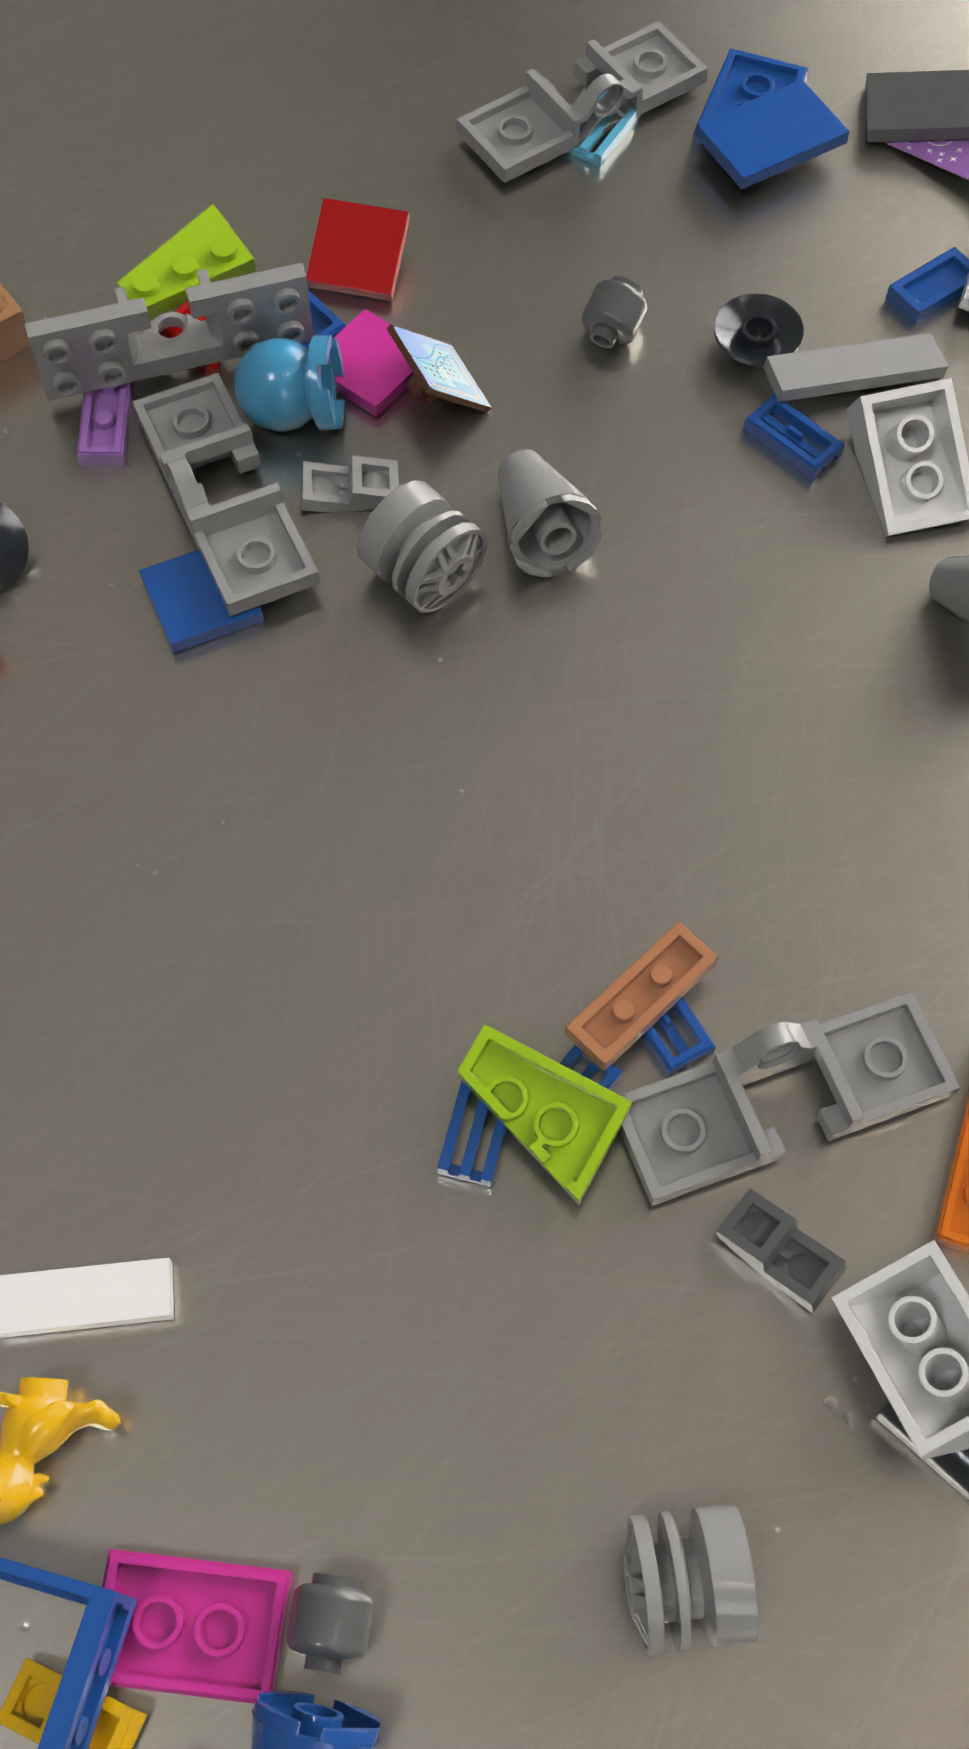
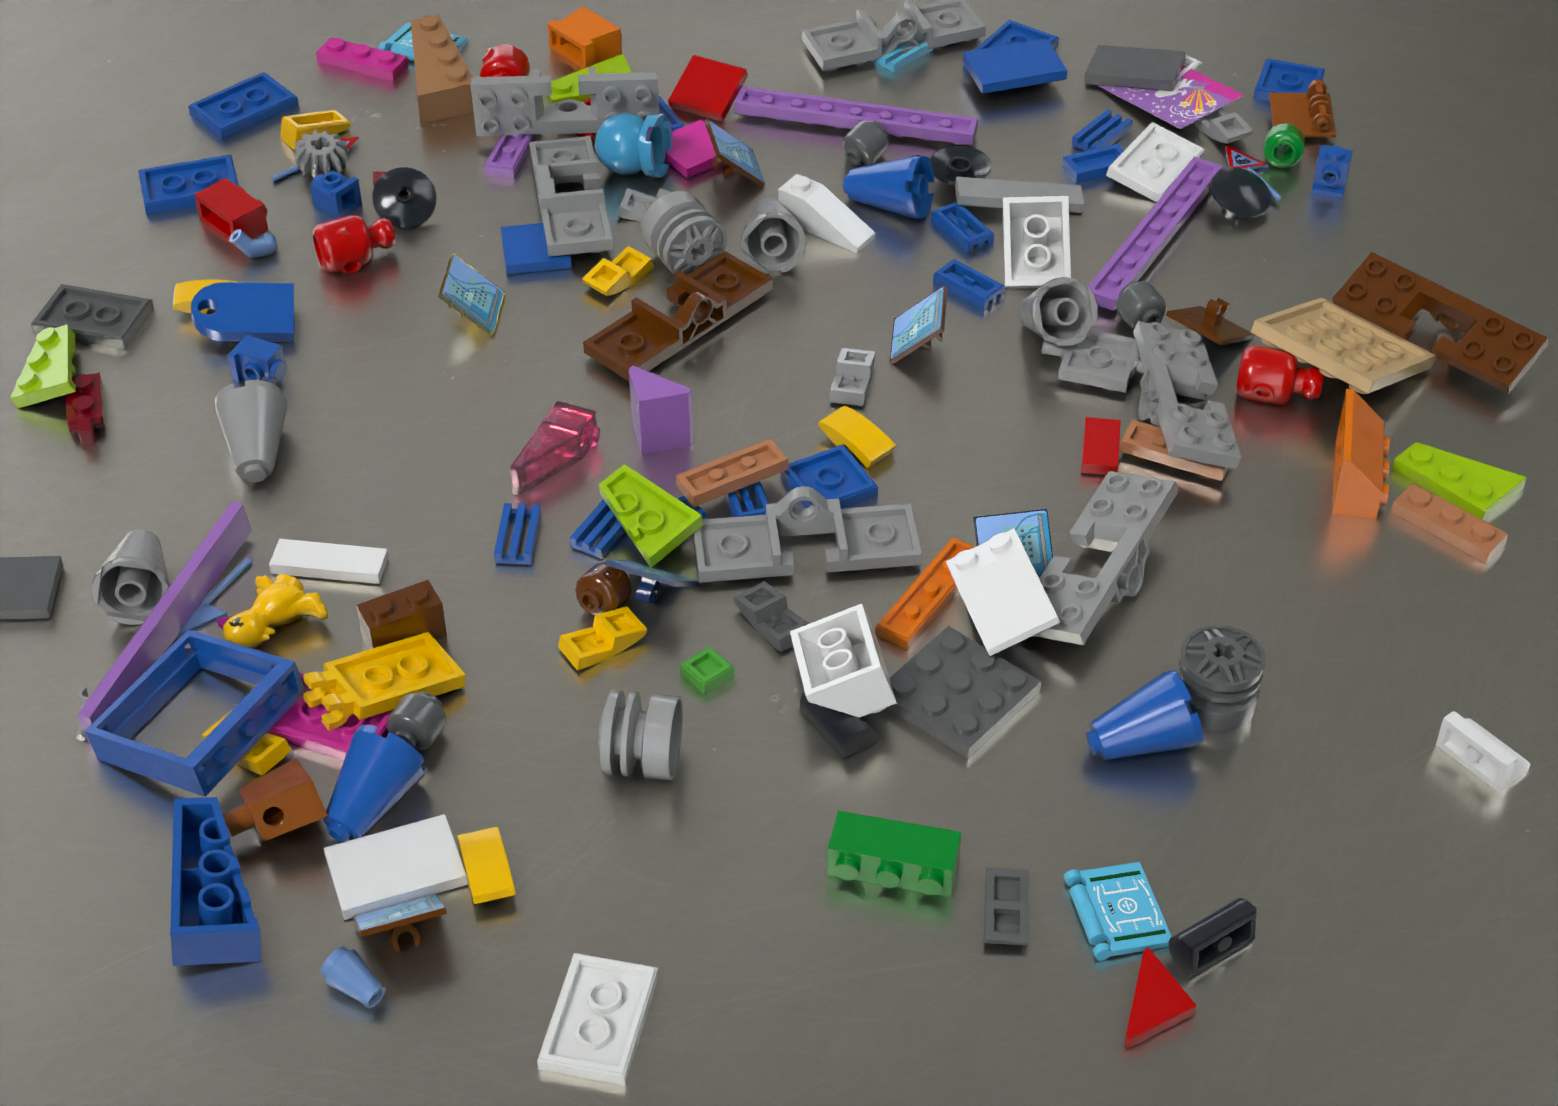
camera: 15 degrees right, 20 degrees down
none -> yellow tile [303,632,466,731]
none -> reddish brown brick [356,580,447,649]
none -> piece [438,253,505,336]
none -> red piece [479,44,530,77]
none -> blue tile [494,503,541,564]
none -> clear pink slope [510,401,600,495]
none -> orange hips [547,6,622,69]
none -> yellow slope [558,606,647,670]
none -> reddish brown head [575,562,632,617]
none -> yellow slope [582,246,654,296]
none -> reddish brown plate [583,251,773,381]
none -> dark blue piece [605,560,700,604]
none -> medium lavender slope [629,365,694,455]
none -> bright green tile [680,646,735,695]
none -> medium lavender plate [734,86,978,145]
none -> white slope [778,174,875,253]
none -> blue tile [781,444,878,509]
none -> yellow slope [818,406,896,469]
none -> light grey slope [829,348,876,406]
none -> blue cone [843,155,934,219]
none -> piece [890,285,948,364]
none -> blue tile [933,259,1005,310]
none -> blue tile [1072,109,1133,151]

